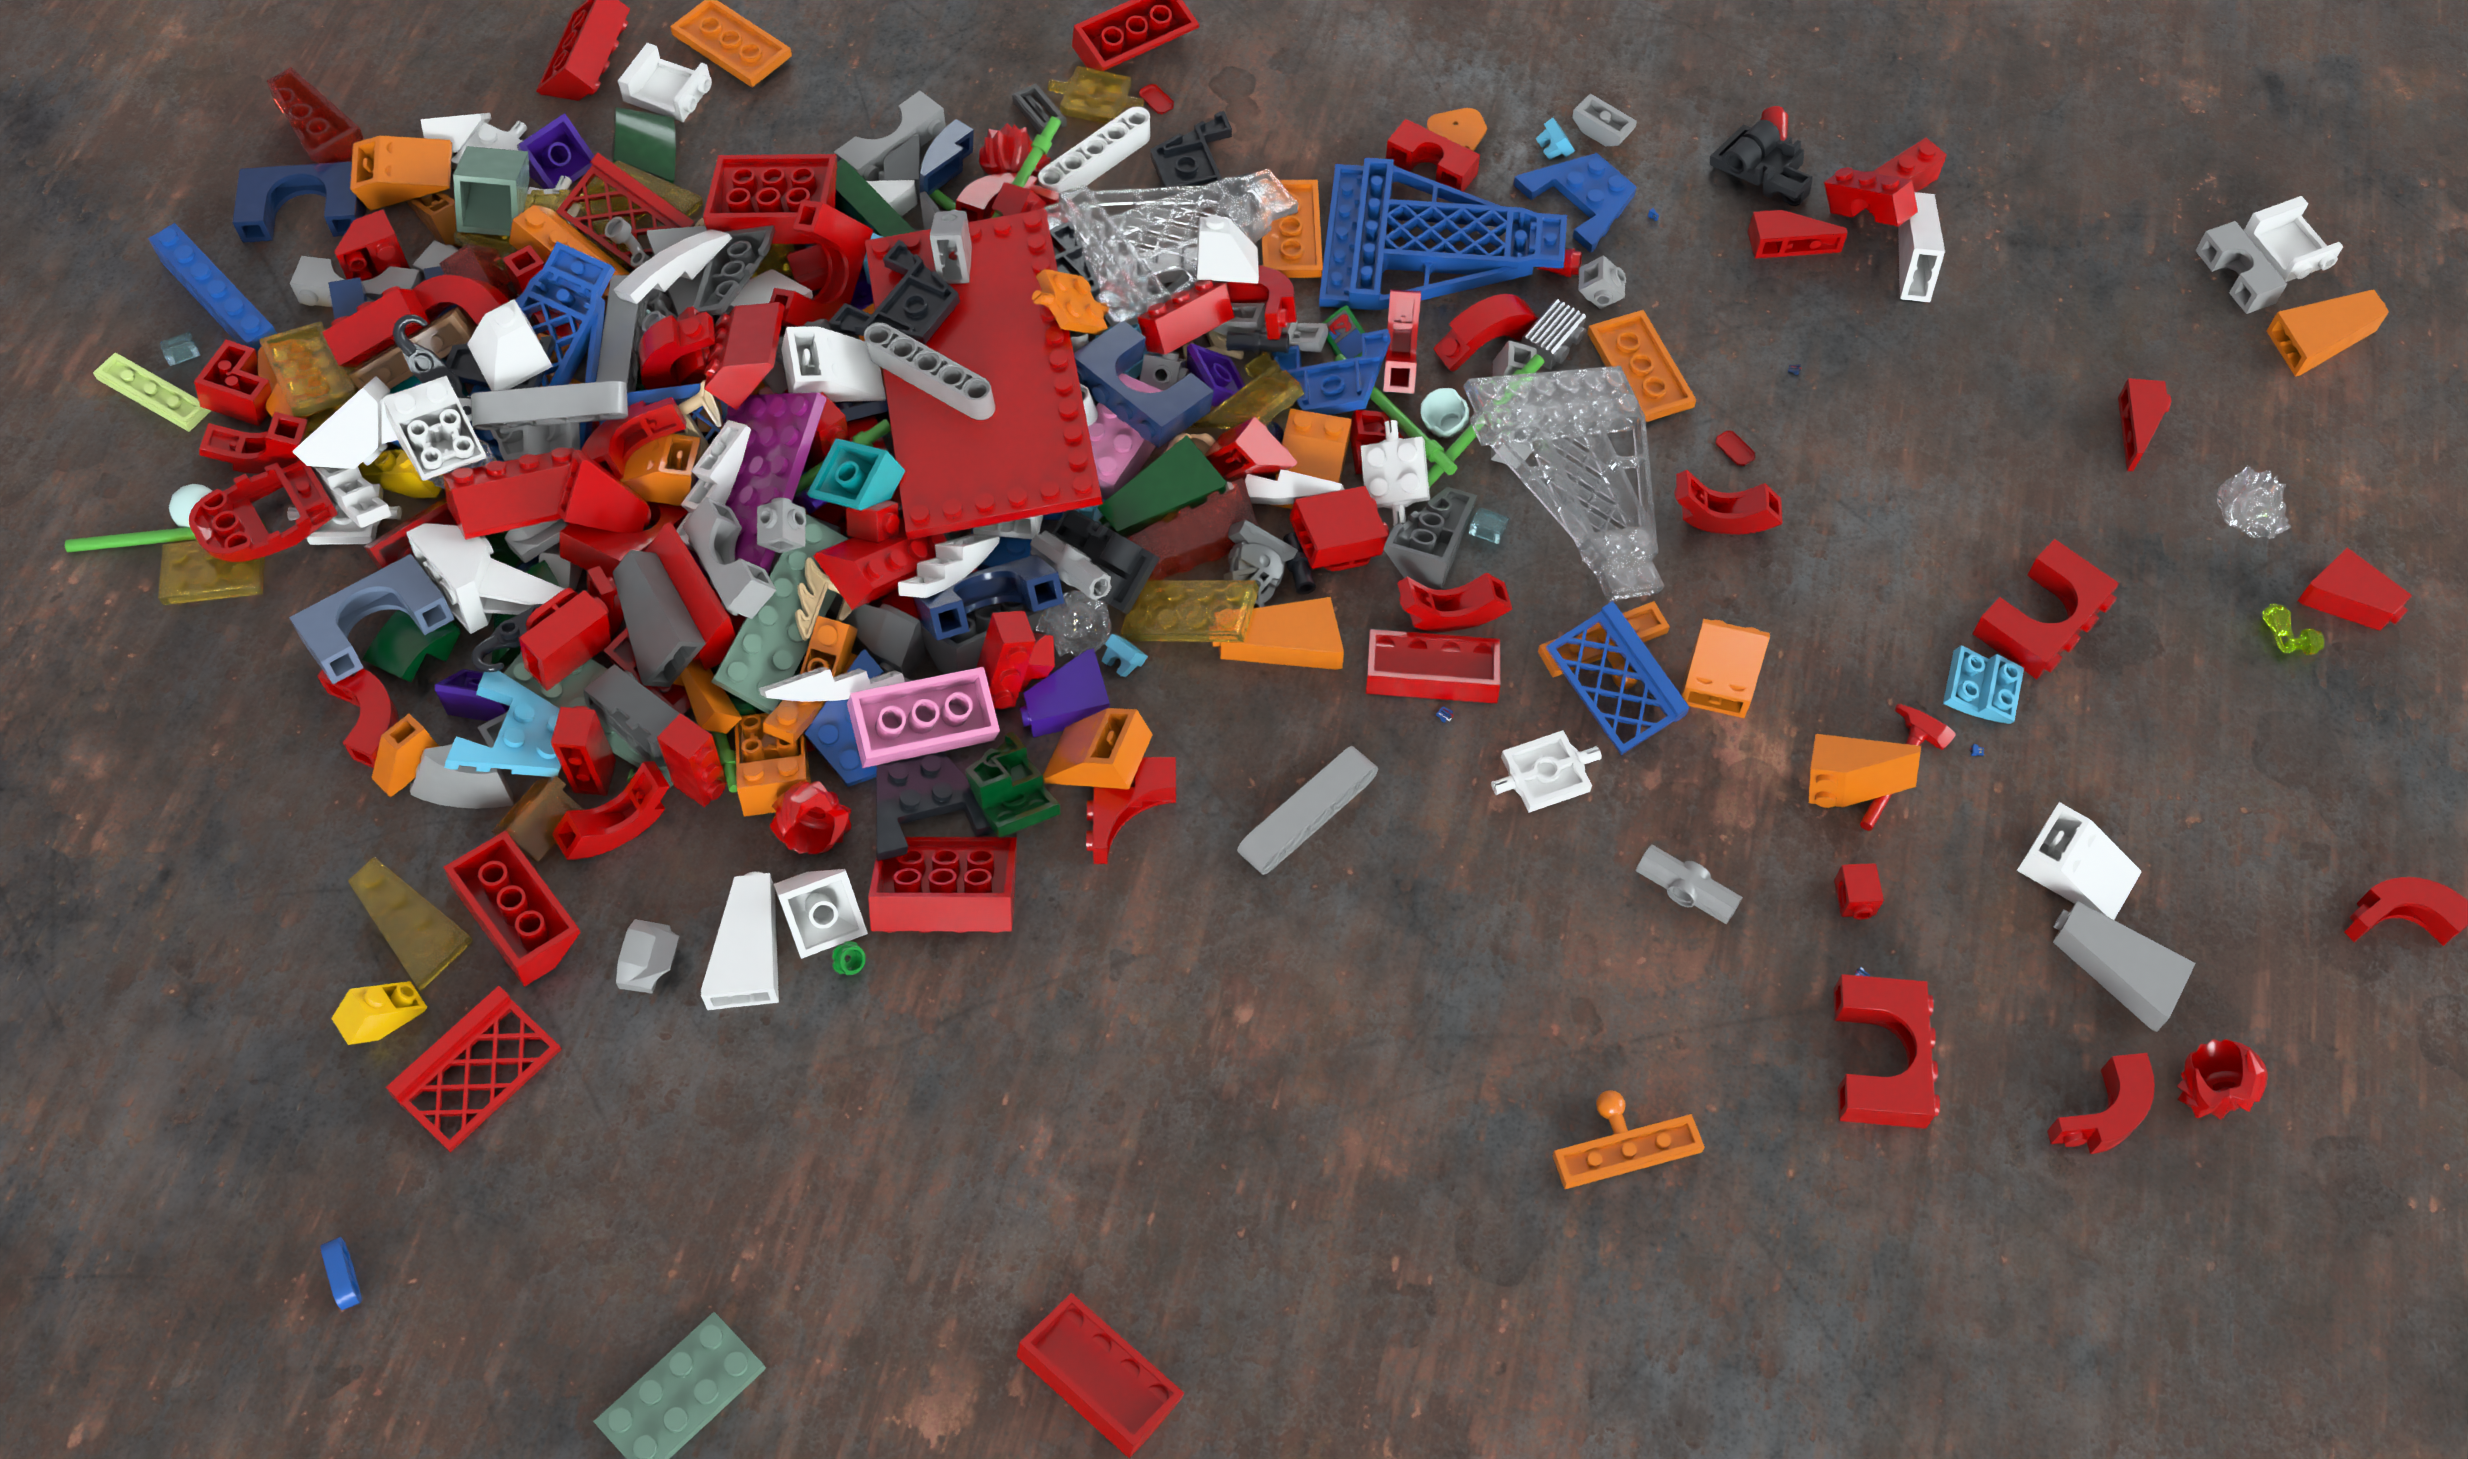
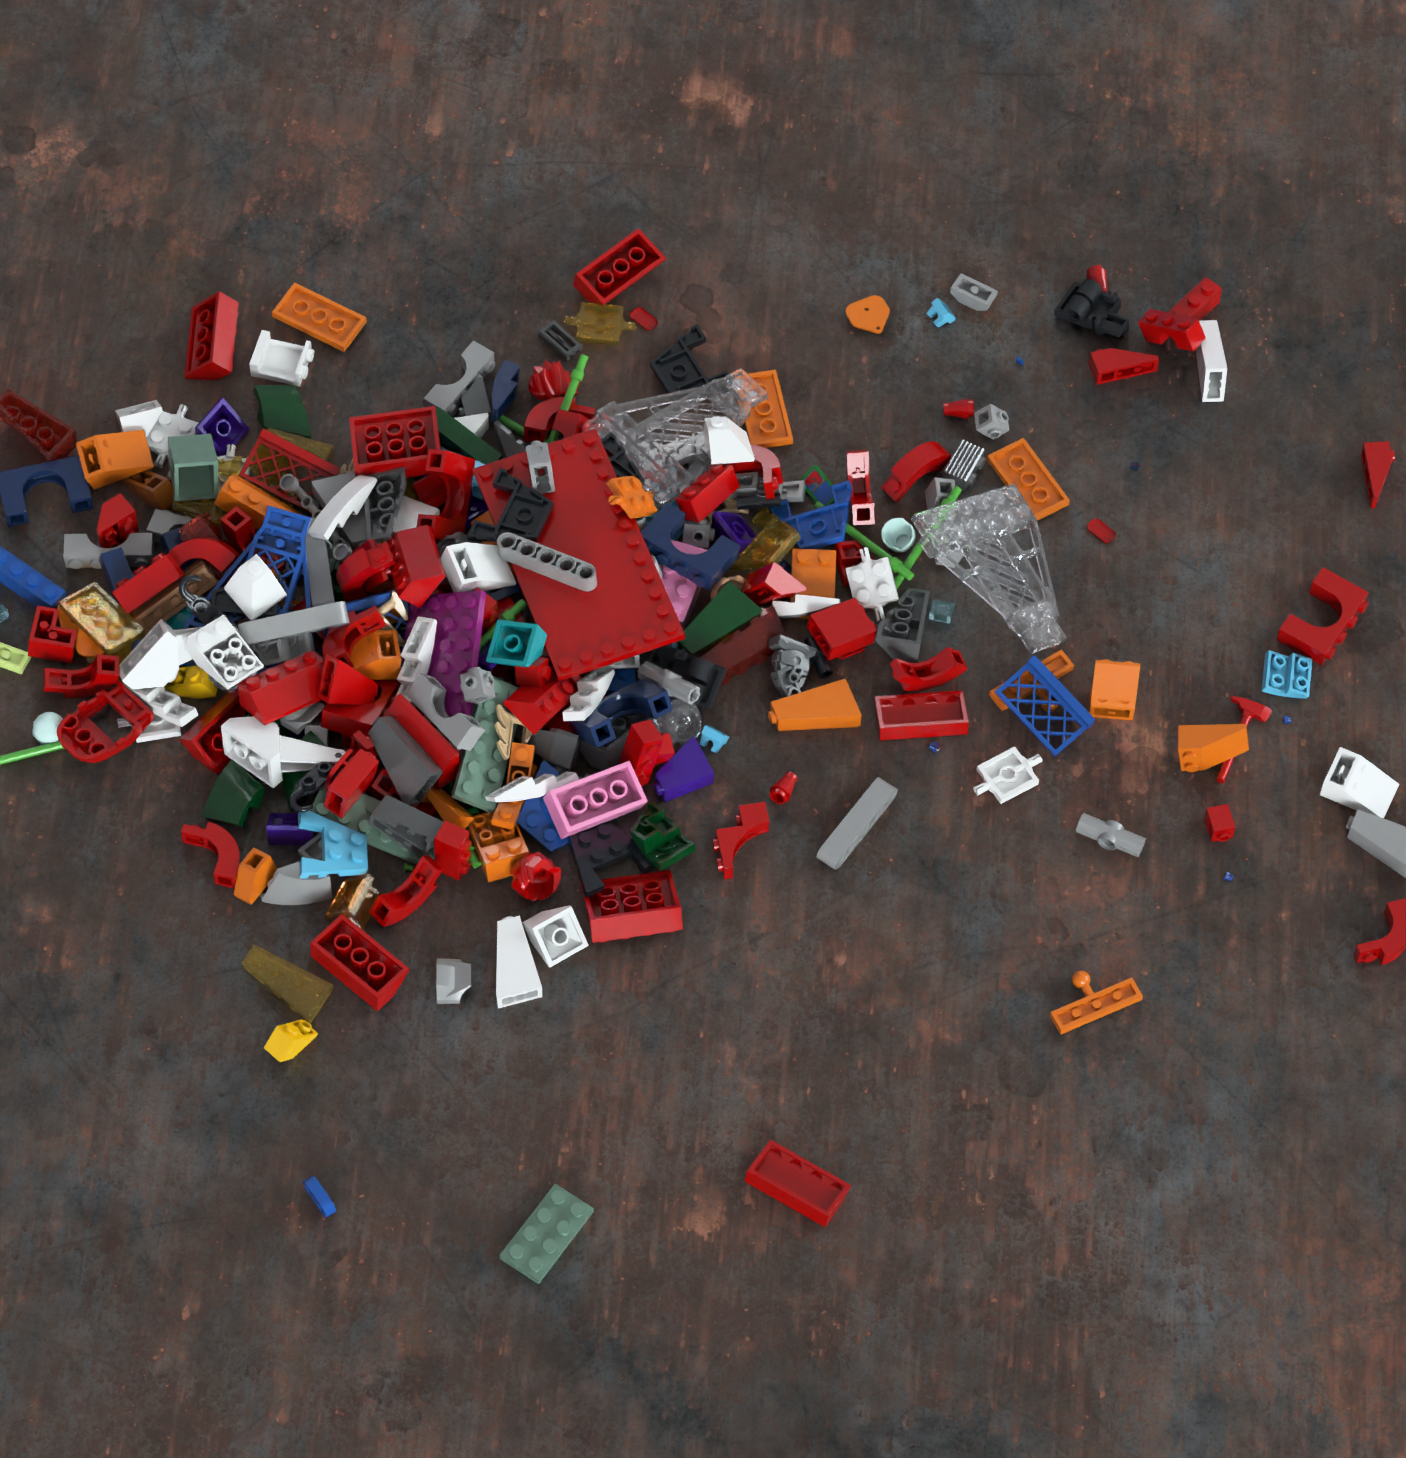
camera: 10 degrees left, 0 degrees up
clear yellow plate [158,541,265,605] -> none
sand blue arch [289,554,454,684] -> none
red fence [386,986,562,1153] -> none
red brick [551,706,616,796] -> none
green plate [832,941,866,976] -> none
white beam [1038,107,1150,204] -> none
orange slope [1043,708,1153,789] -> none
clear yellow plate [1120,580,1259,642] -> none
blue wing [1319,158,1567,310] -> none
red arch [1386,119,1480,192] -> none
blue wing [1513,153,1637,253] -> none
red arch [1674,470,1783,535] -> none
red arch [1834,974,1940,1128] -> none
none -> red cone [769,772,798,804]

